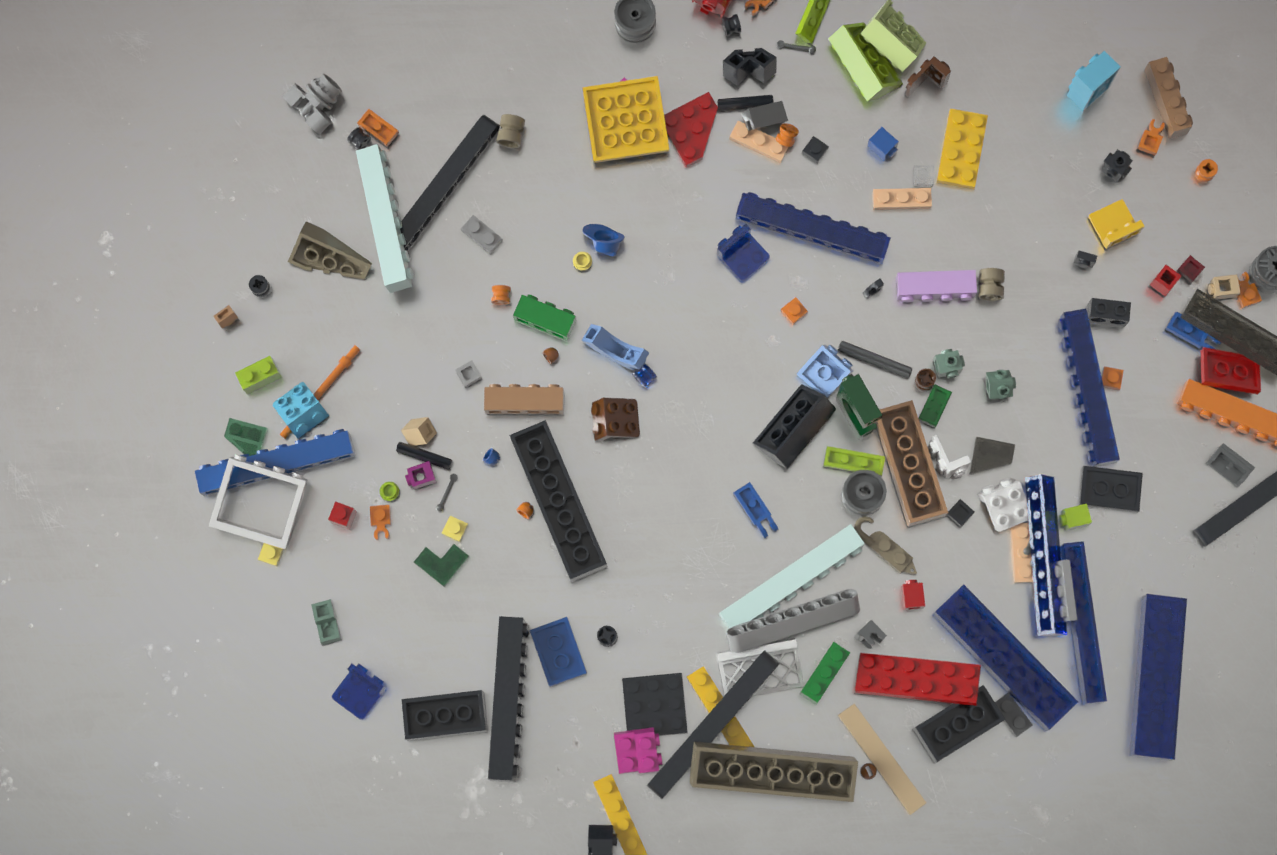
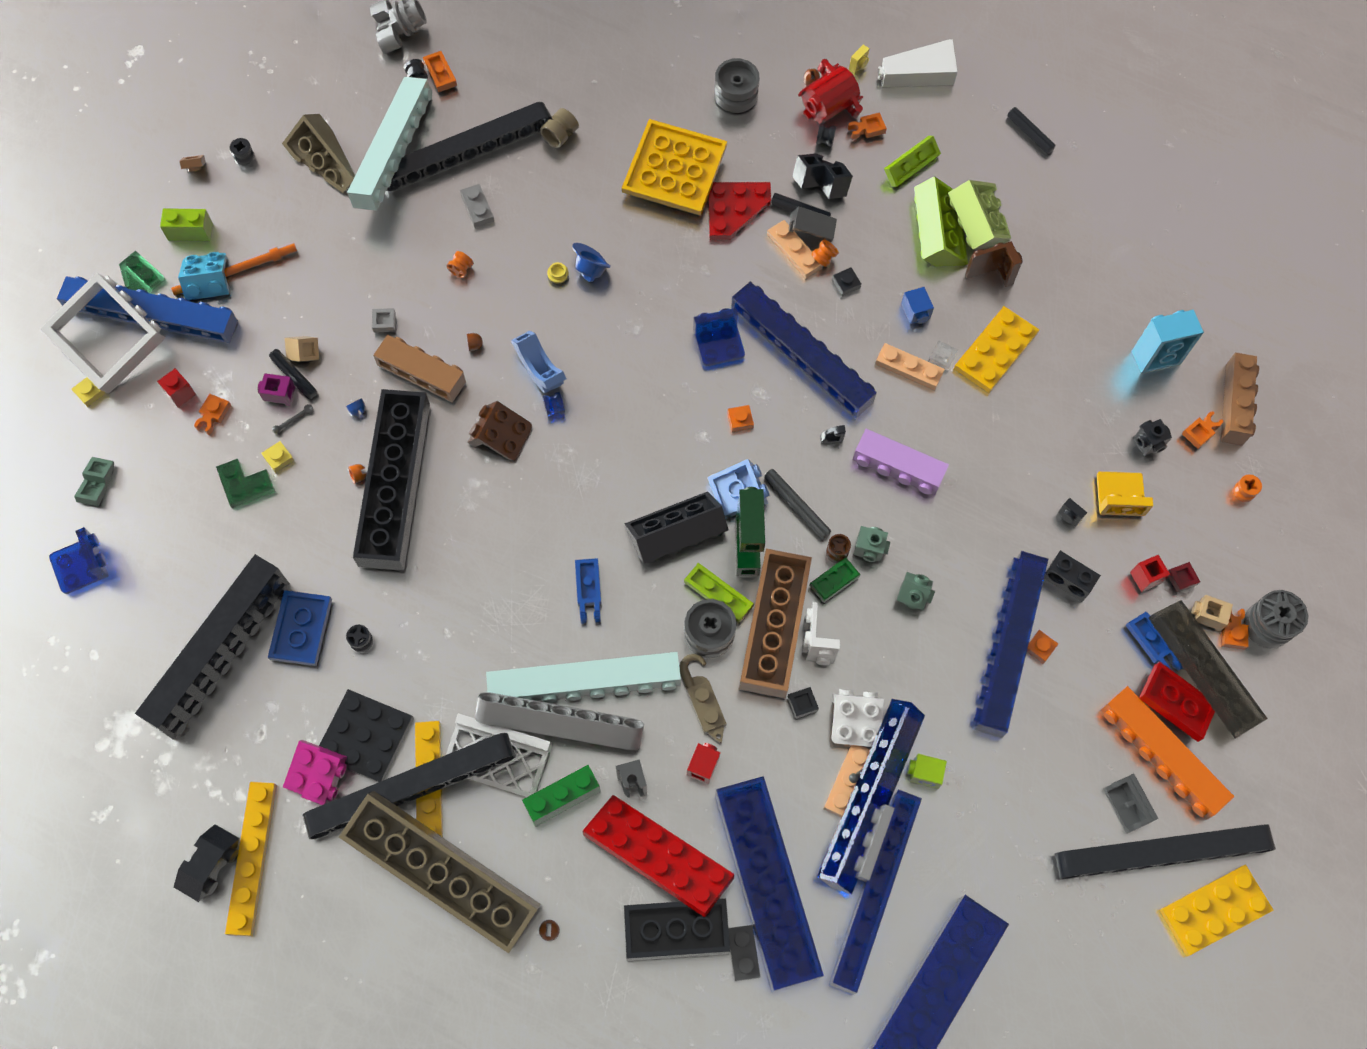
camera: 20 degrees right, 10 degrees down
lime plate [380,482,399,501] -> none
black brick [401,690,488,741] -> none
green brick [513,294,577,341] -> none
dark grey hinge [777,40,816,53] -> none
tan tile [838,704,926,815] -> none
clear smoke wing [969,437,1015,475] -> none
dark tan wheel [979,268,1005,301] -> none
black tile [1079,466,1143,513] -> none

